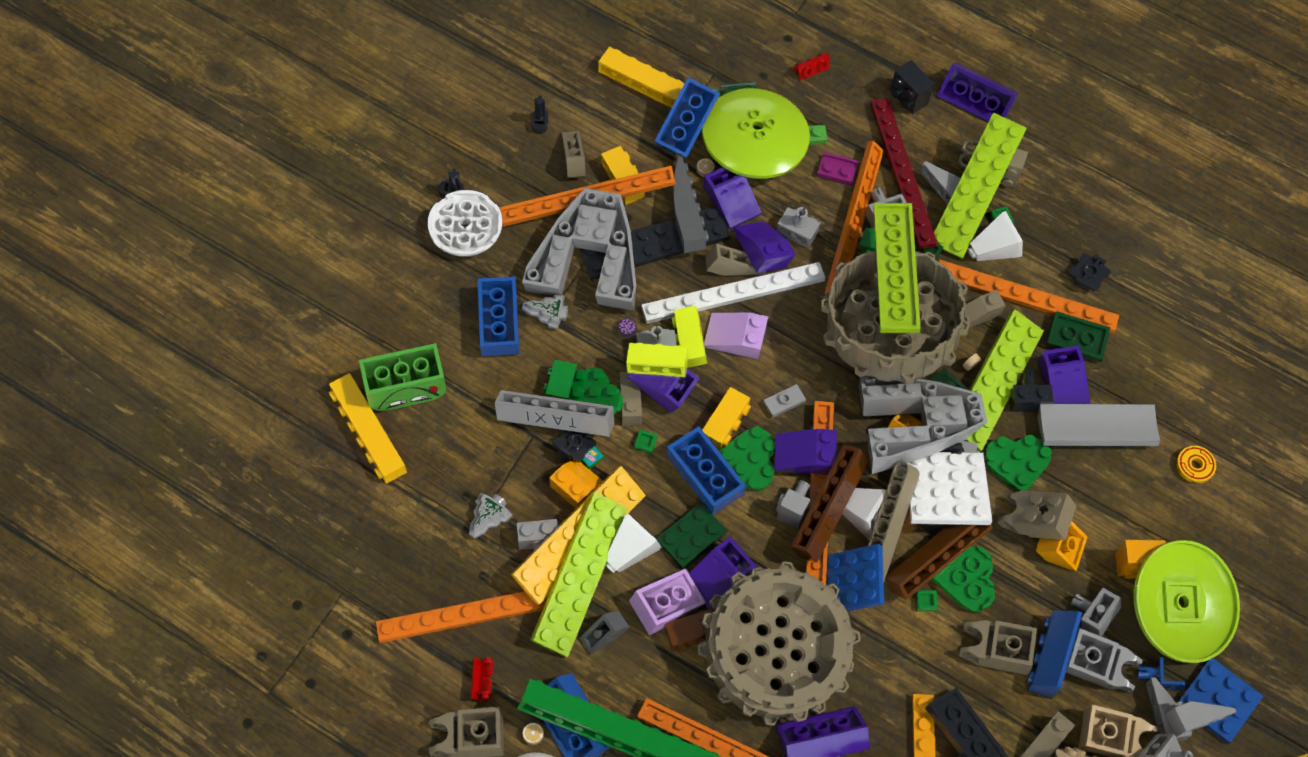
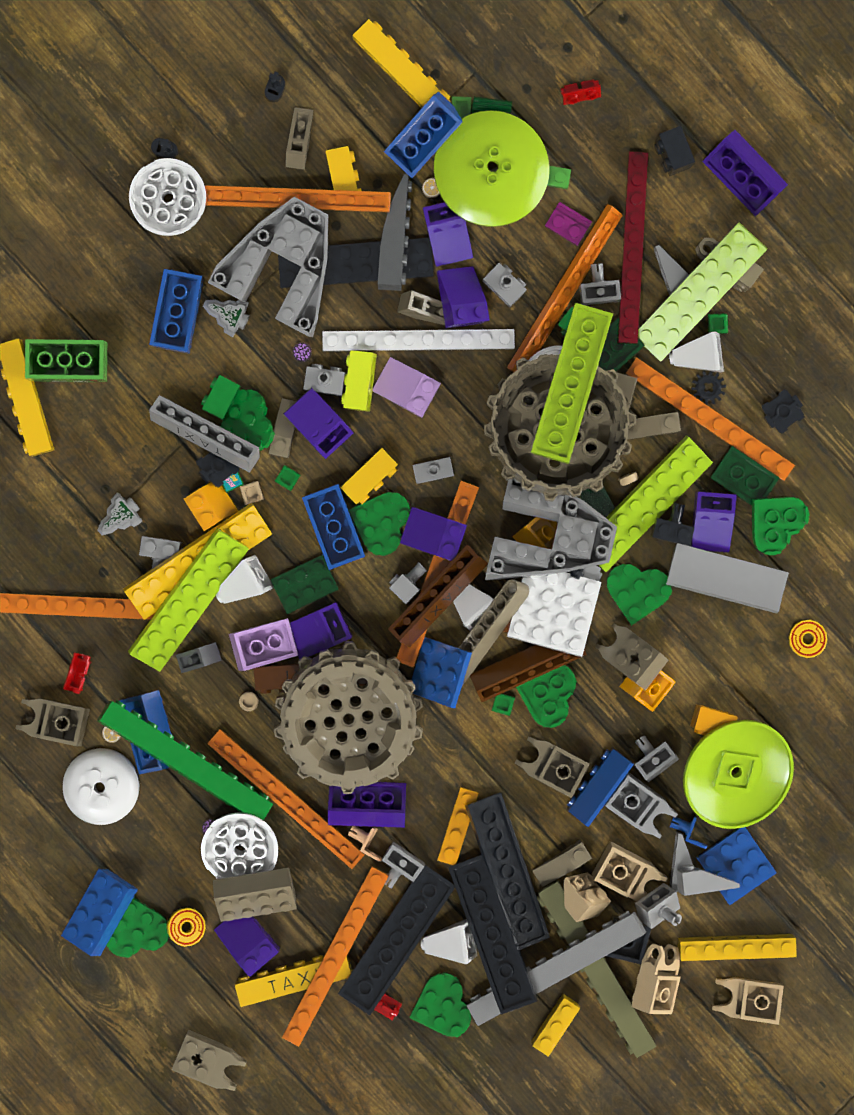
camera: 15 degrees right, 25 degrees up
neon yellow brick [626,343,688,377] -> none
none -> tan tile [239,692,259,711]
none -> tan tile [240,481,264,505]
none -> black gear [691,371,726,405]
none -> green plate [752,496,810,555]

